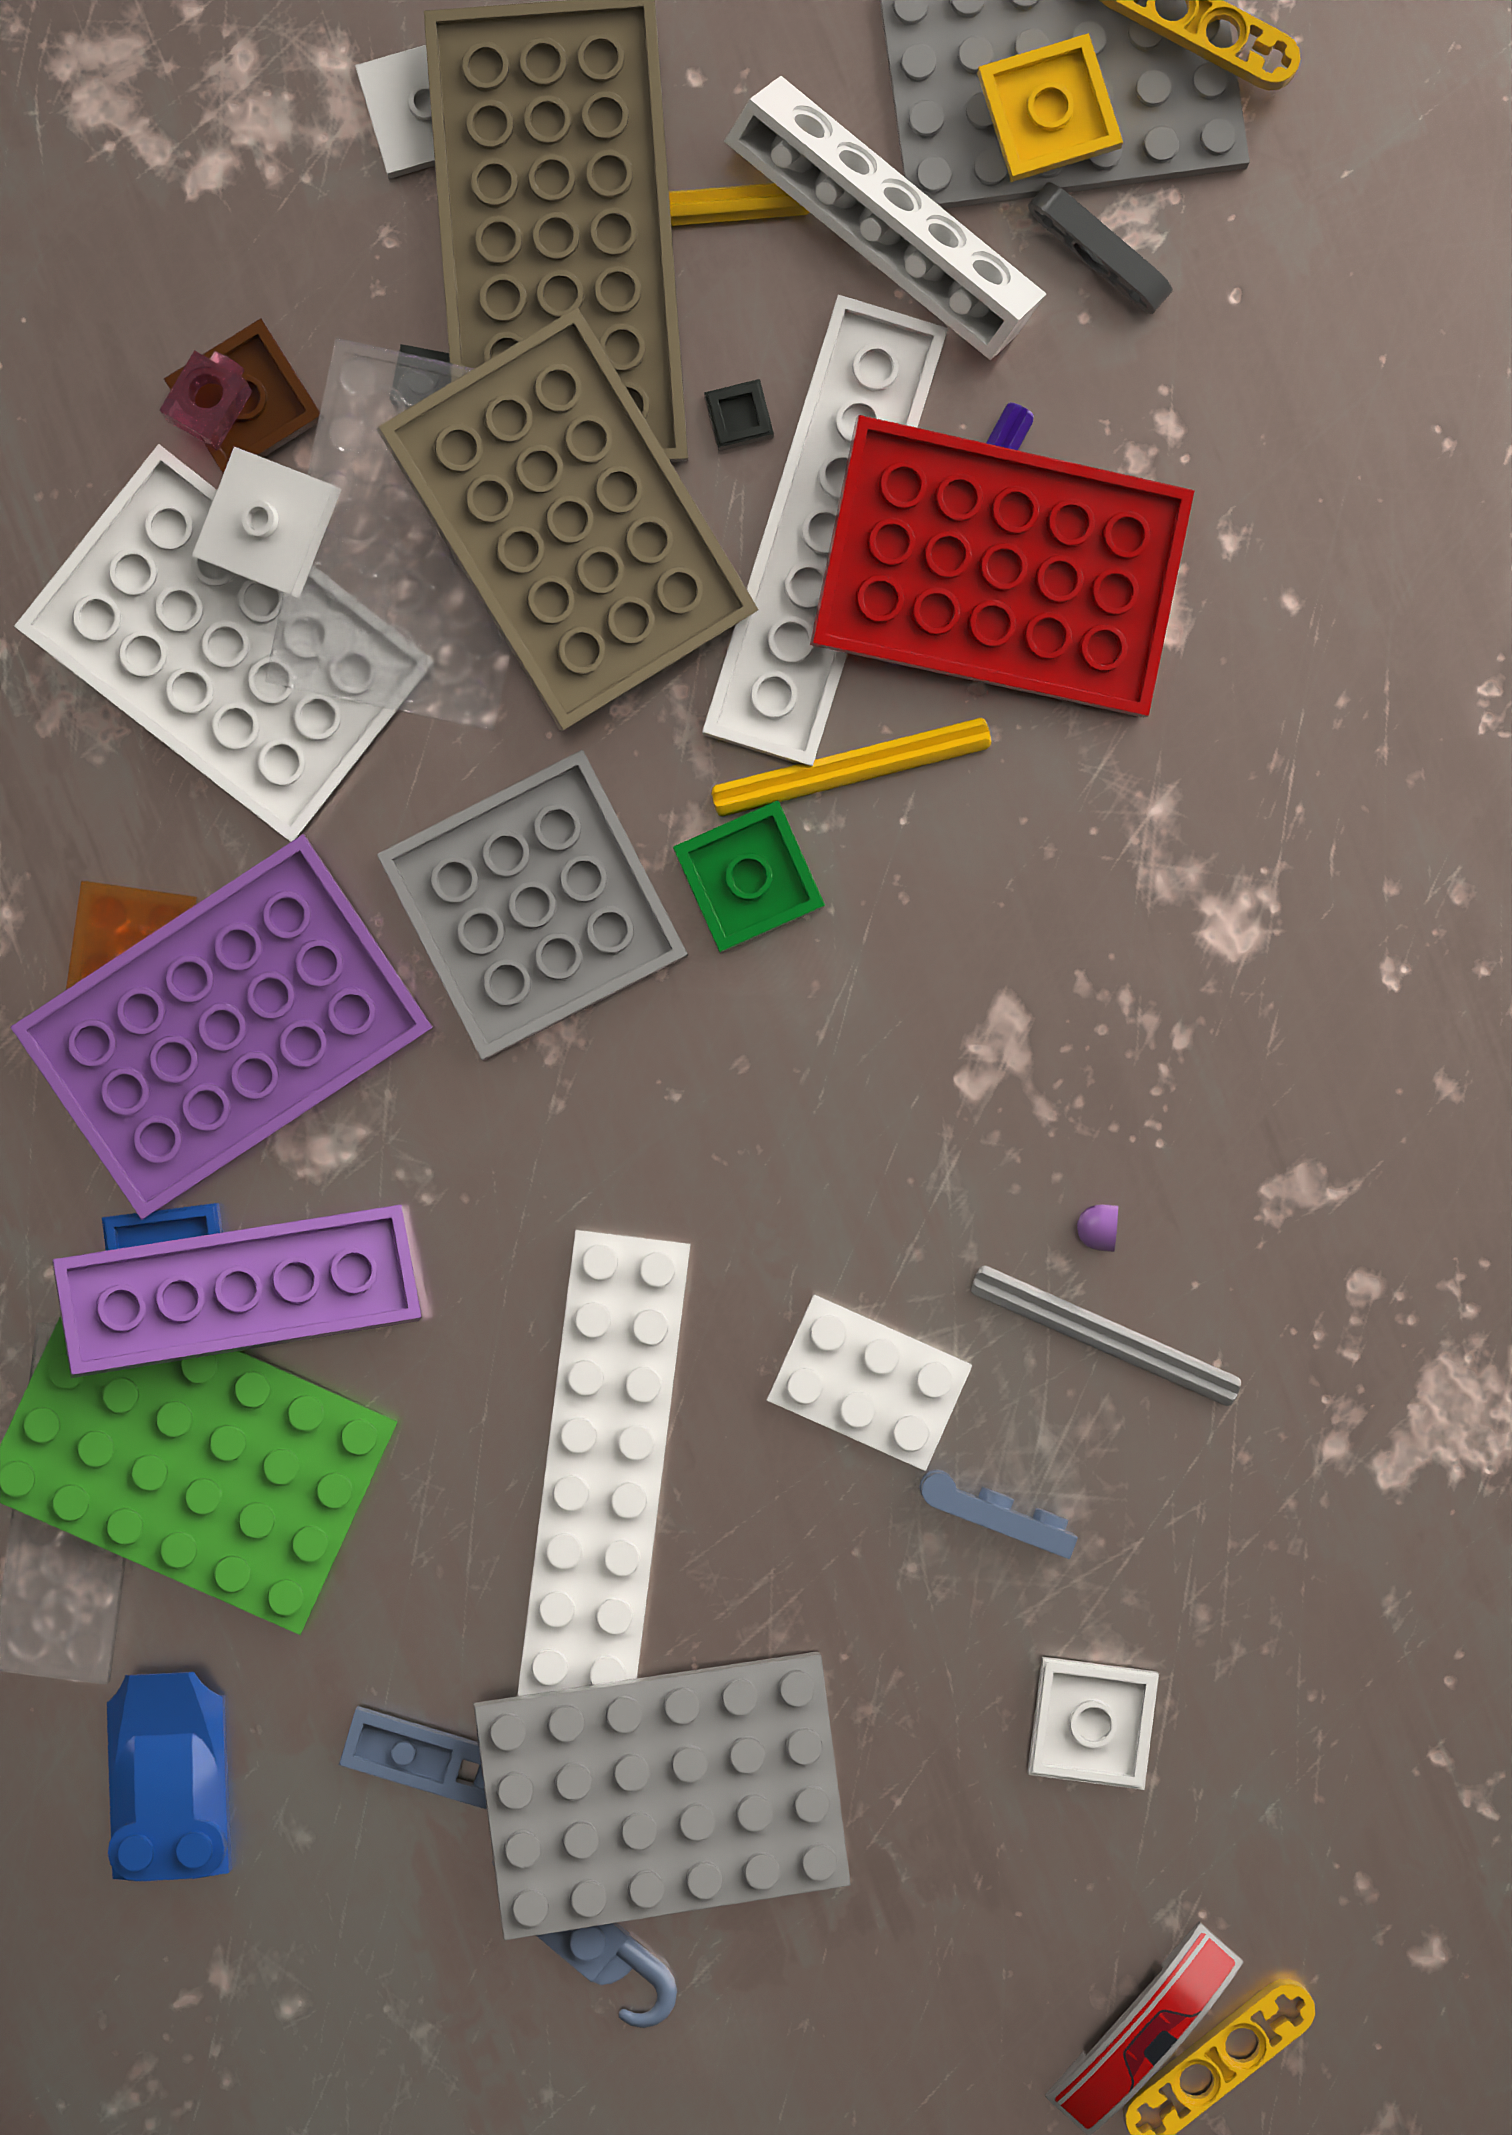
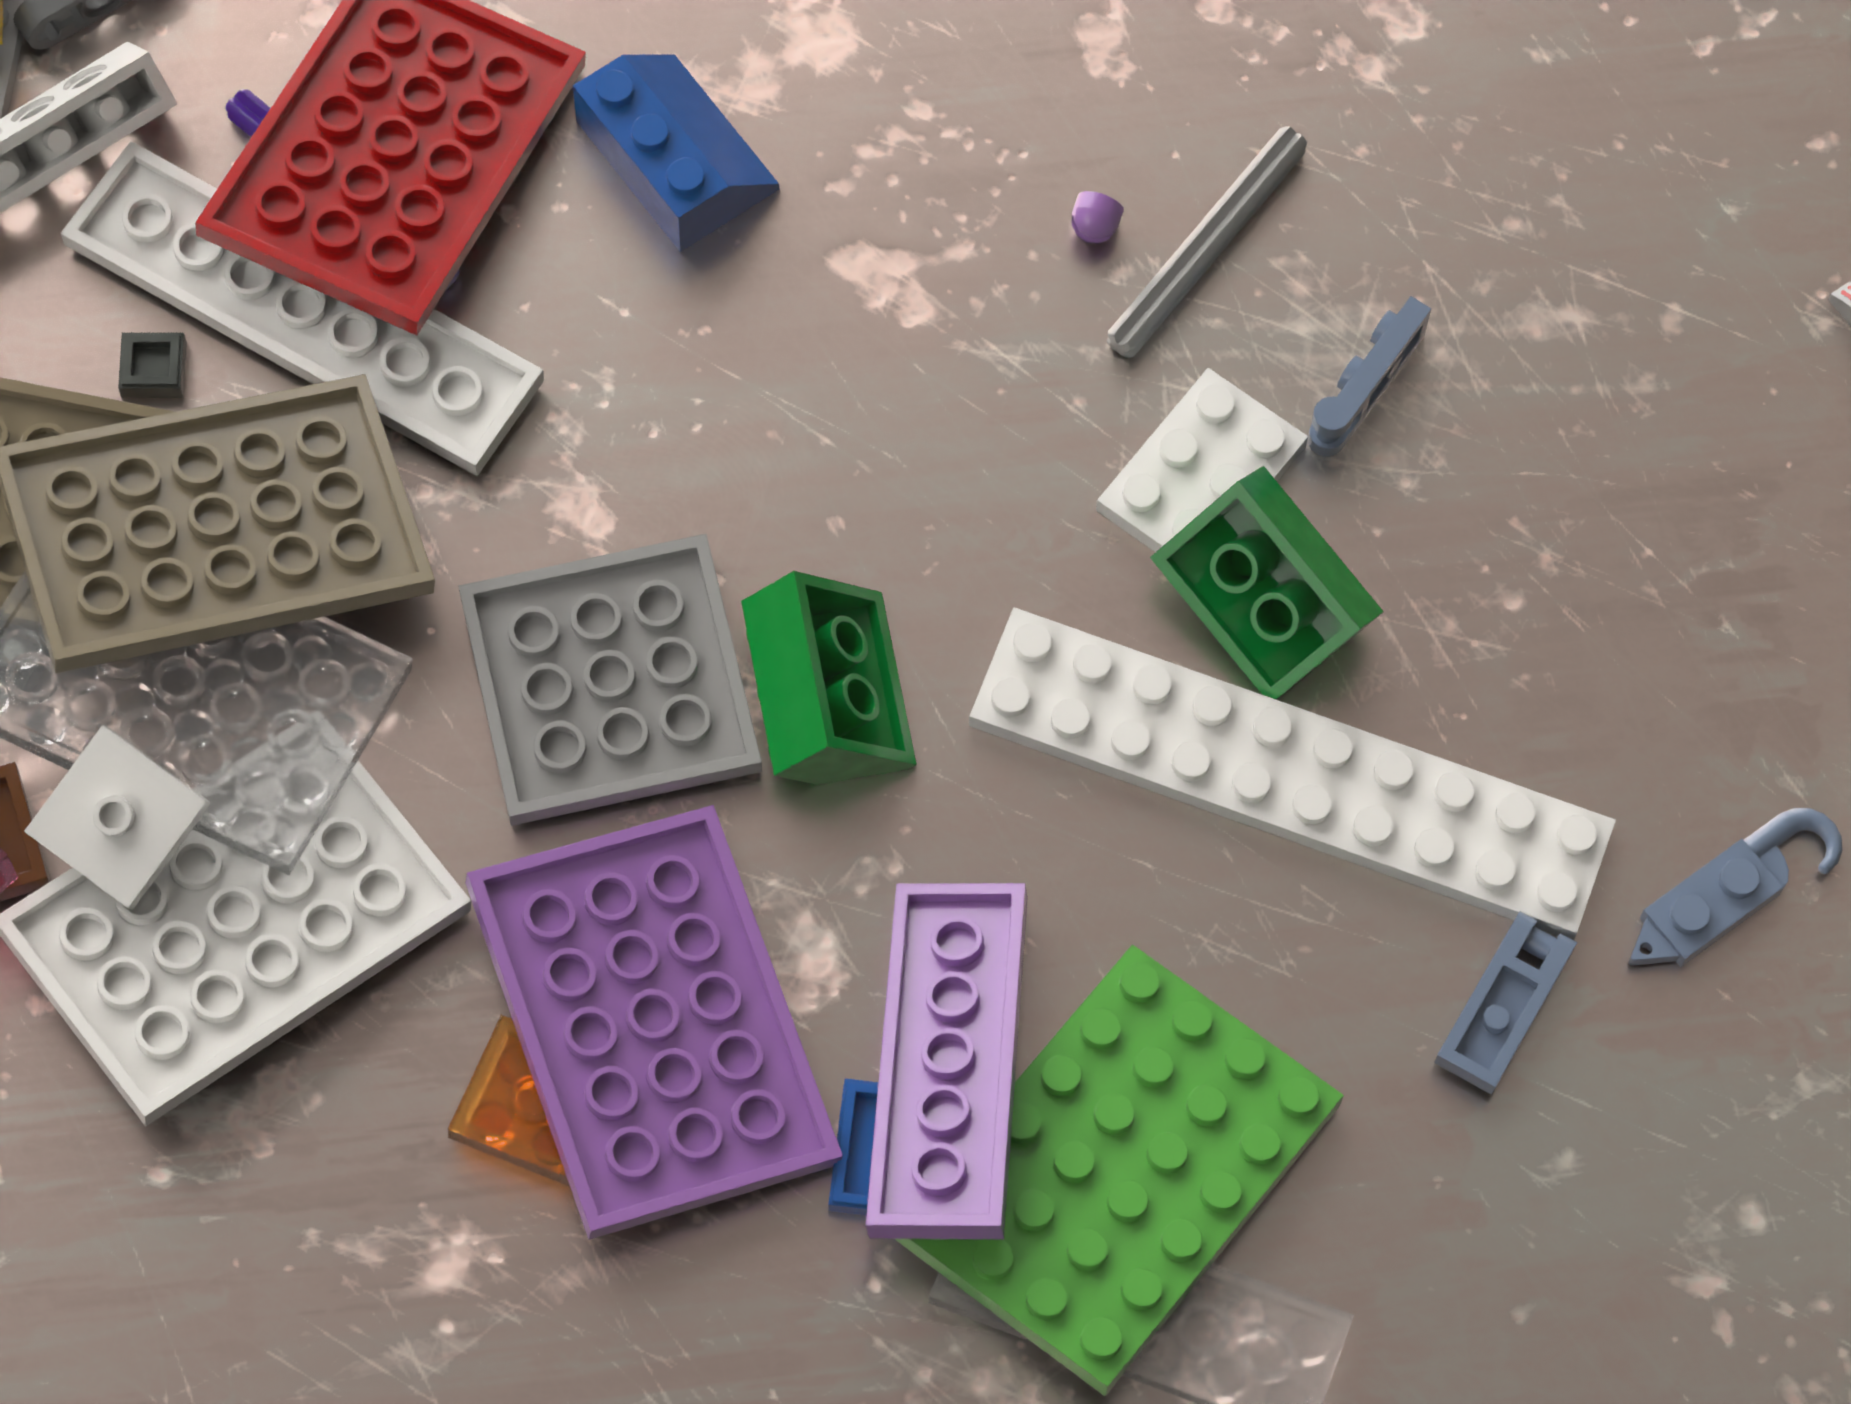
camera: 75 degrees left, 20 degrees down
blue slope [107,1672,232,1881] -> none
light grey plate [473,1652,851,1940] -> none
green plate [673,800,825,953] -> none
yellow axle [711,718,991,816] -> none
white plate [1027,1657,1159,1790] -> none
none -> blue slope [573,54,780,252]
none -> green slope [741,571,917,785]
none -> green slope [1150,465,1384,700]

